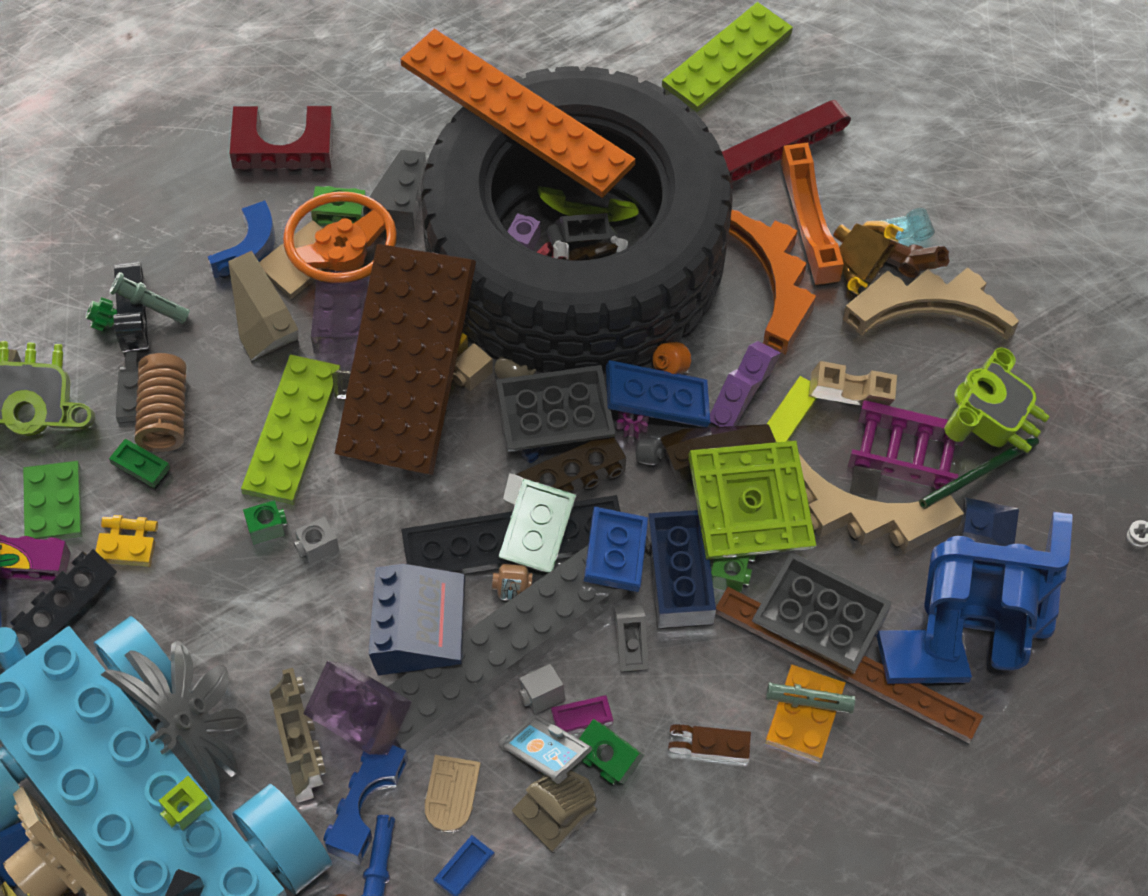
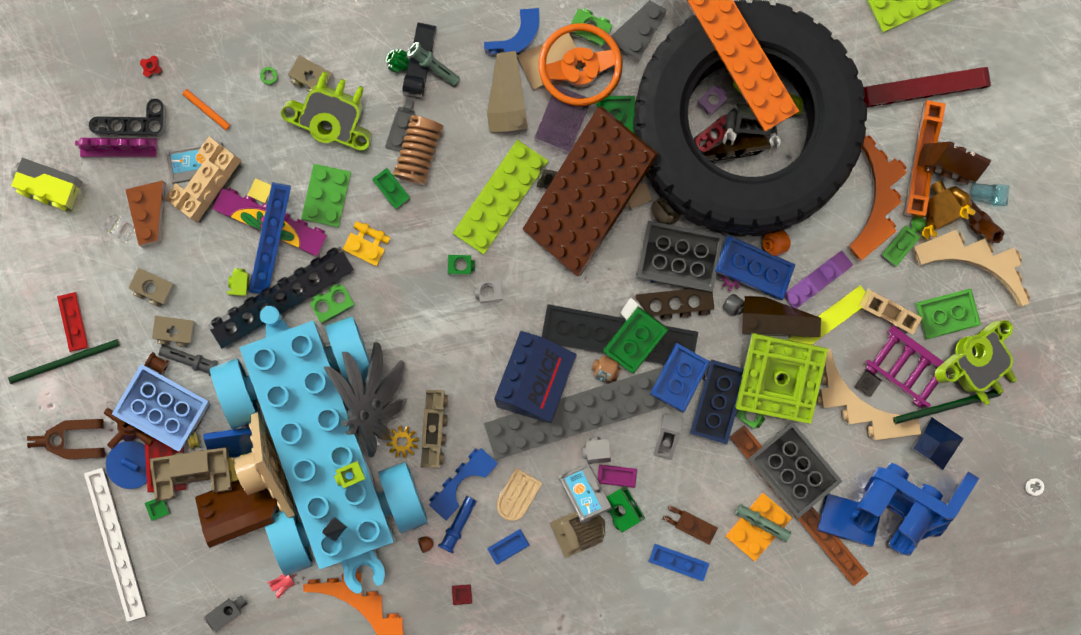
camera: 20 degrees right, 25 degrees up
clear purple brick [303,661,412,755] -> none
none -> bright green brick [310,284,355,324]
none -> yellow gear [386,426,419,458]
none -> blue plate [648,544,710,581]
none -> bright green plate [881,217,926,267]
none -> bright green tile [915,288,981,340]
none -> reddish brown wedge [918,141,991,185]

